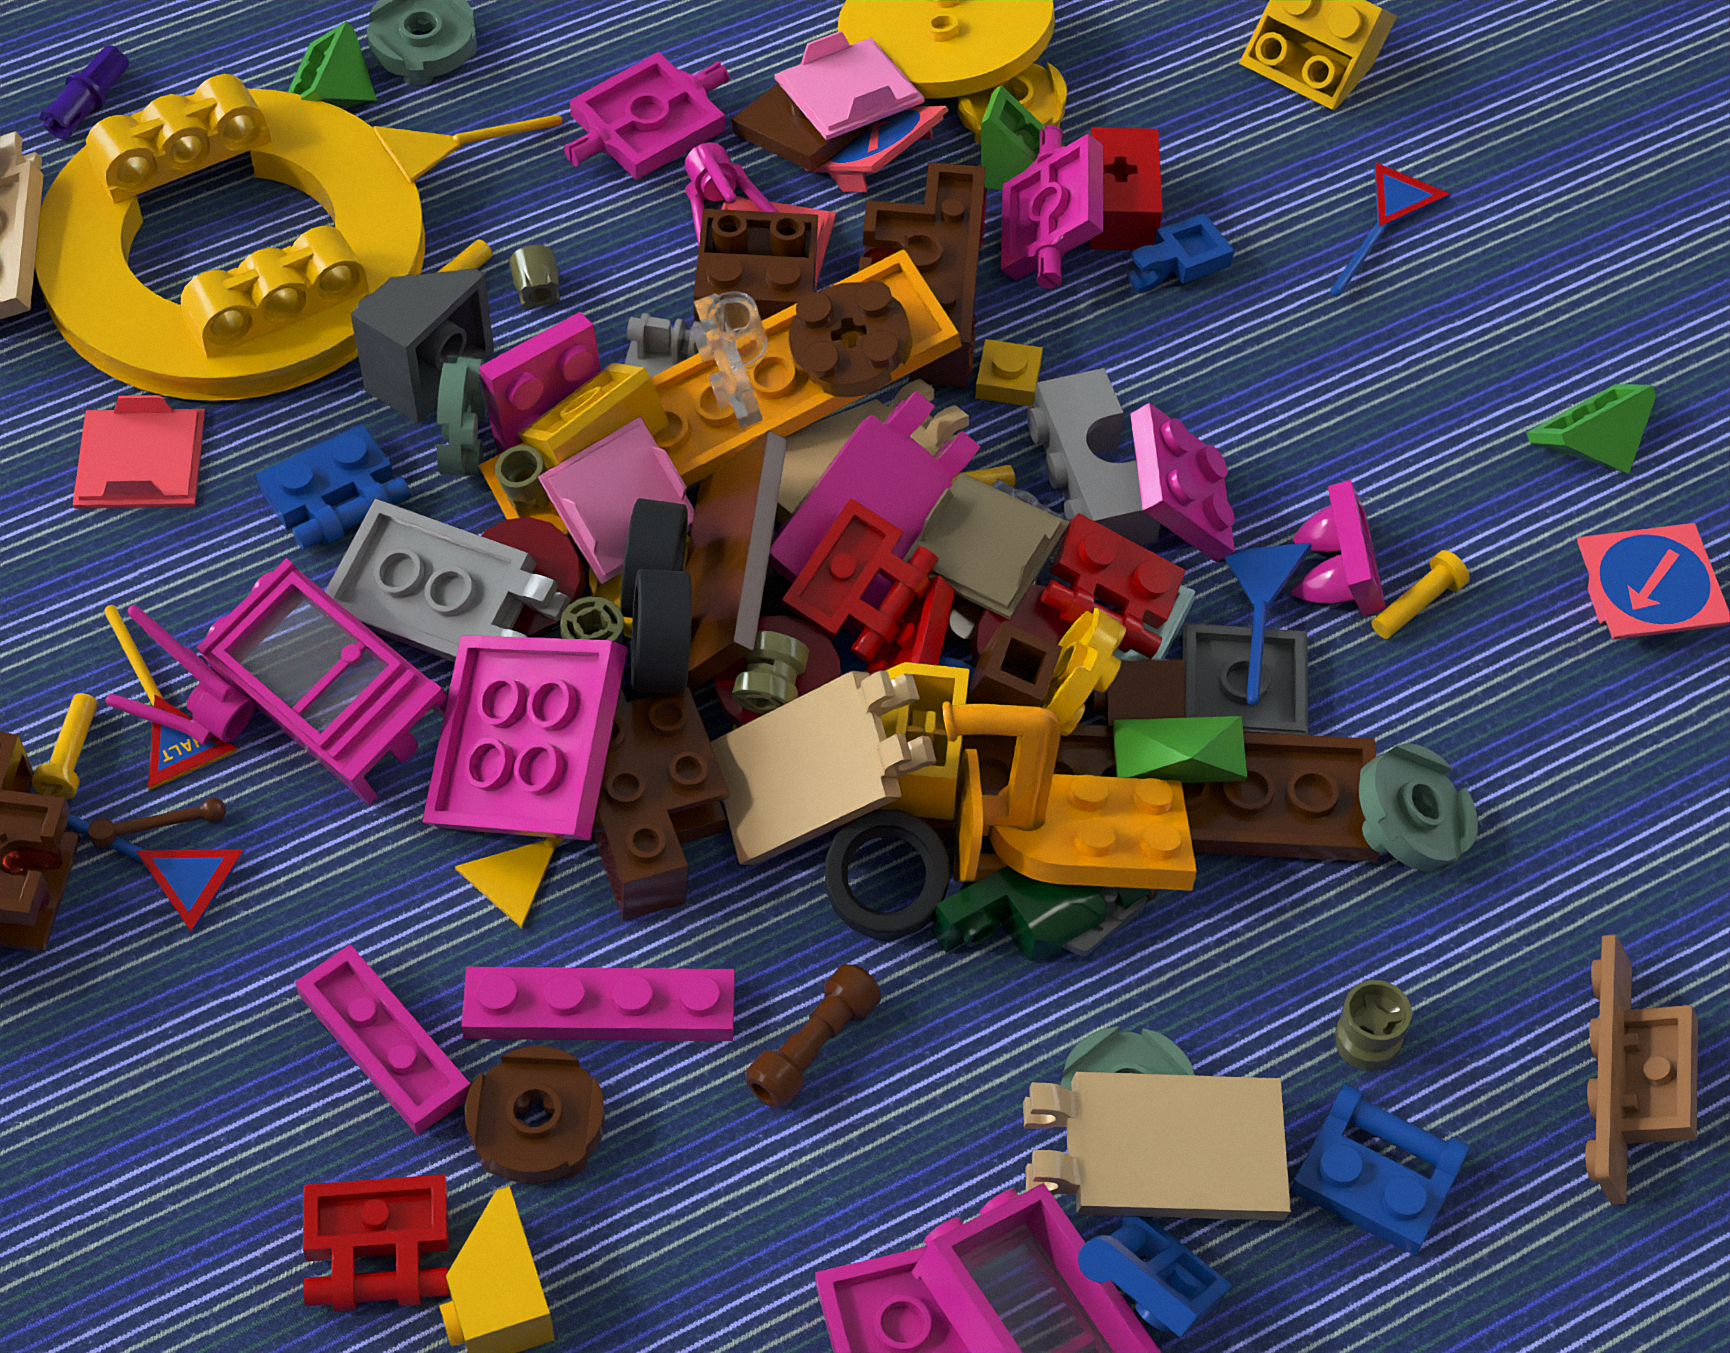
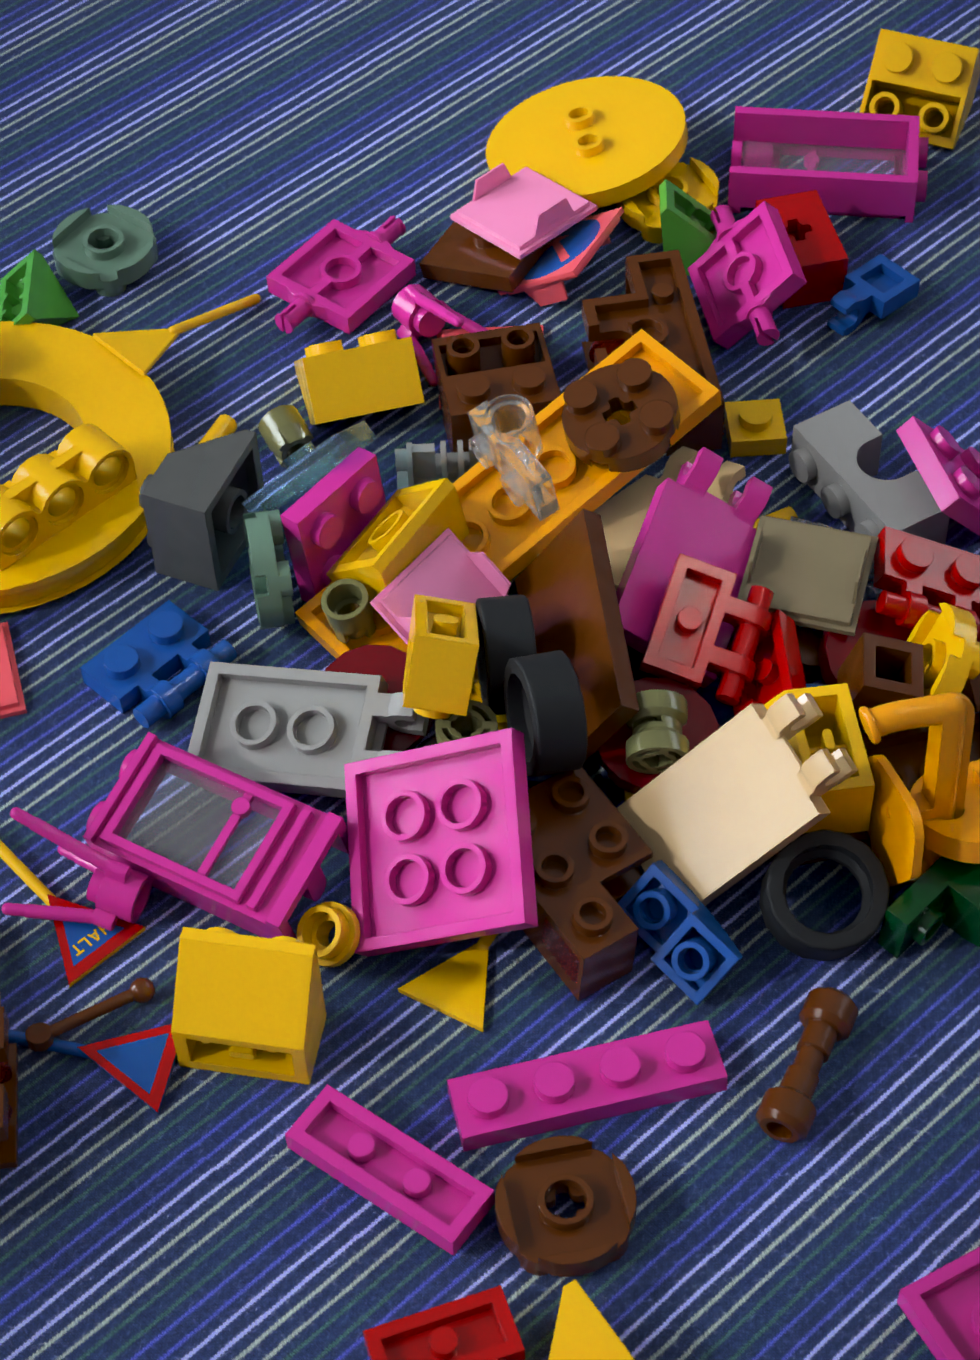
camera: 10 degrees left, 5 degrees down
none -> yellow slope [171,927,327,1085]
none -> clear light blue plate [242,420,376,512]
none -> yellow slope [294,329,425,425]
none -> yellow plate [297,901,360,967]
none -> yellow slope [403,594,479,719]
none -> blue slope [618,860,743,1005]
none -> dark pink door [728,106,928,223]

